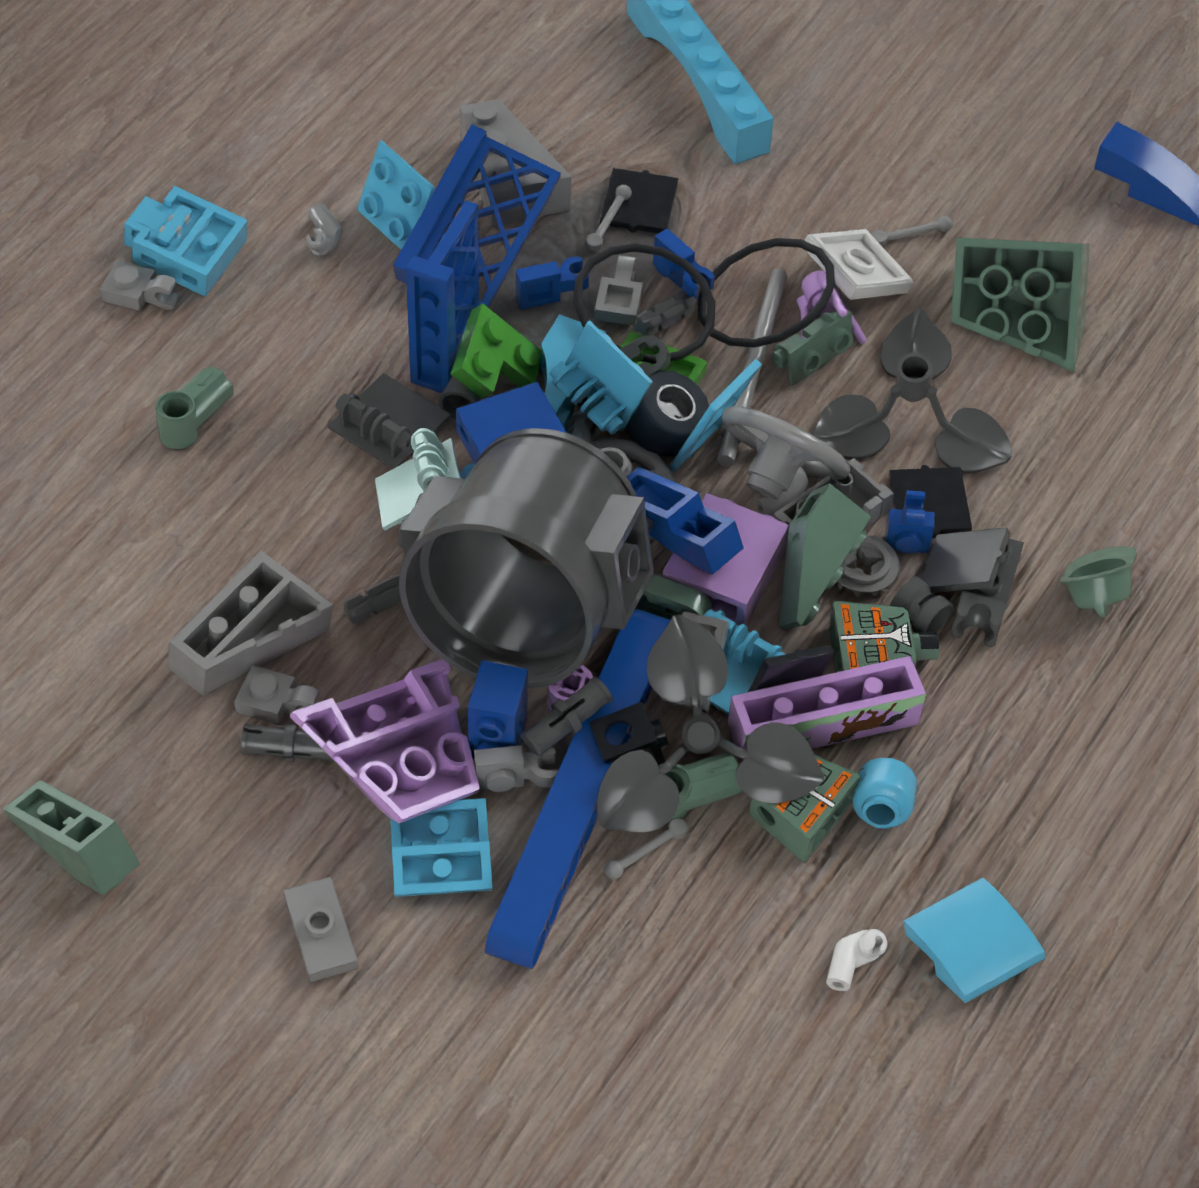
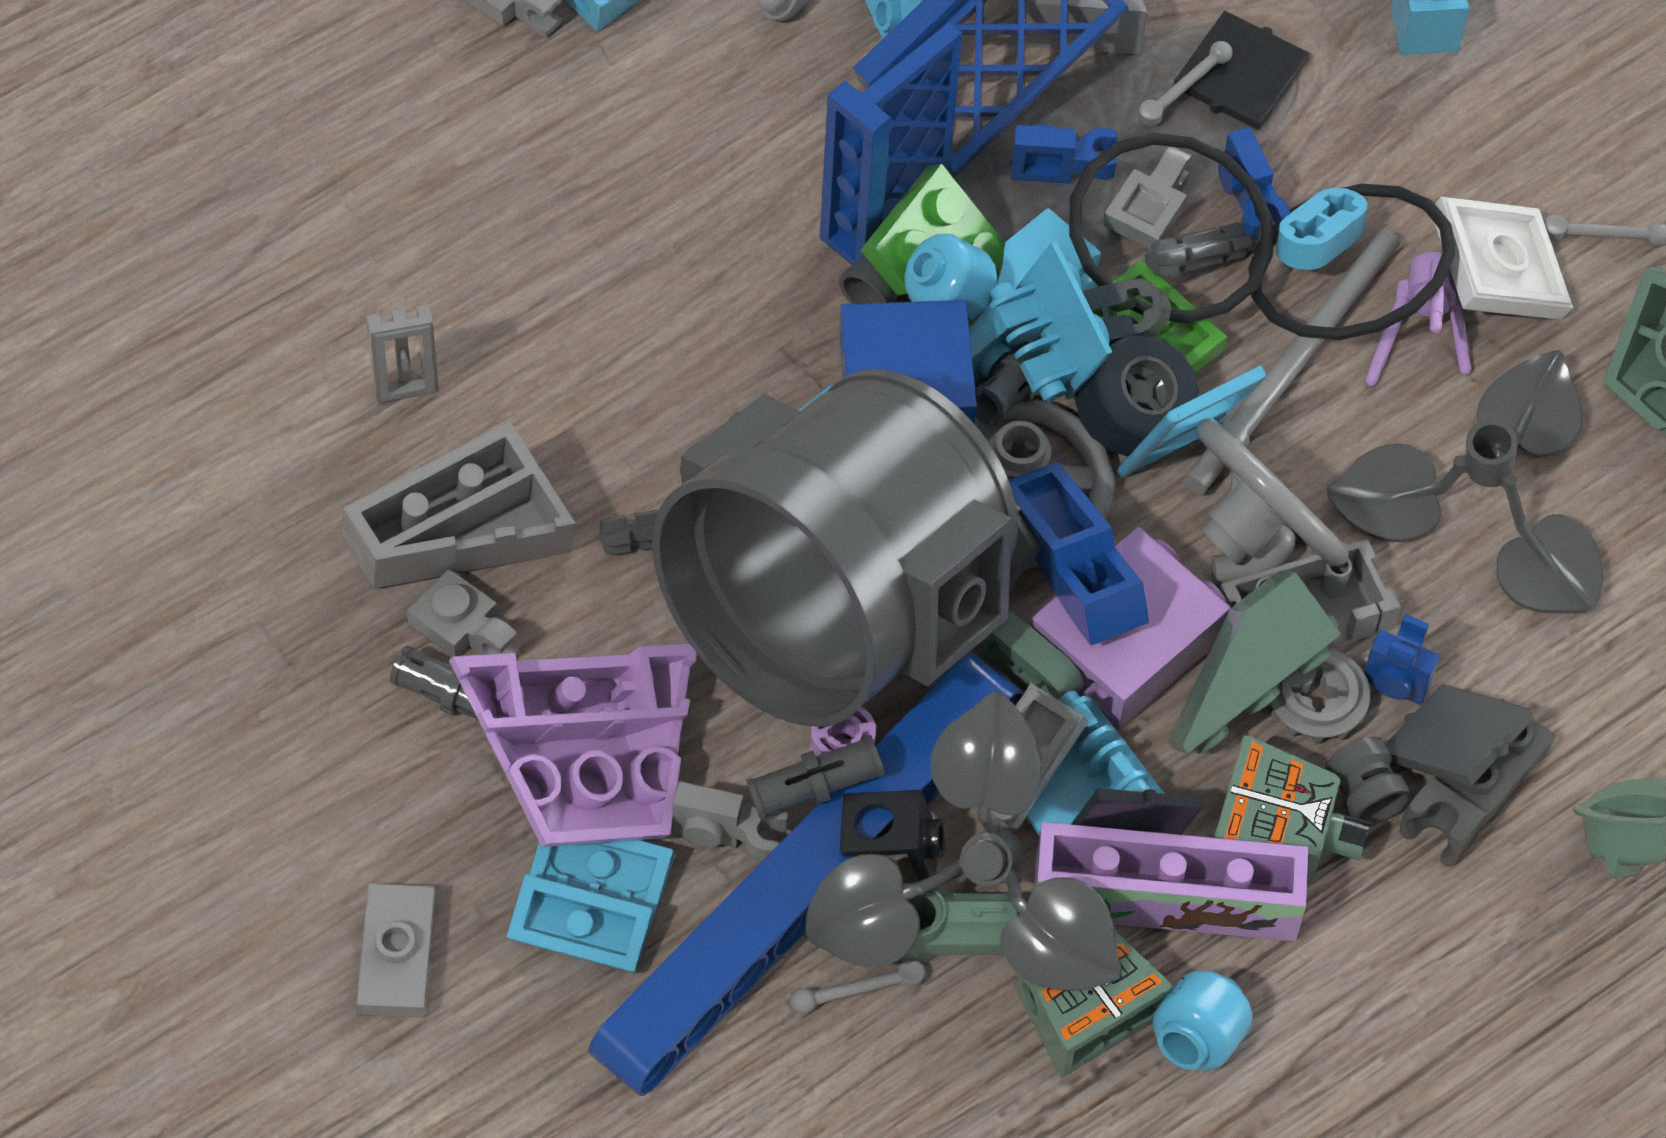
camera: 20 degrees right, 5 degrees up
sand green slope [3,780,140,895] -> none
sand green piece [155,366,234,449] -> none
dark grey hinge [328,373,451,469] -> none
light aqua hinge [375,428,460,531] -> none
blue brick [468,660,528,759] -> none
sand green hinge [771,311,853,386] -> none
black piece [889,465,972,538] -> none
none -> light grey tile [366,304,438,402]
none -> medium azure head [904,234,997,321]
none -> medium azure beam [1276,188,1367,270]

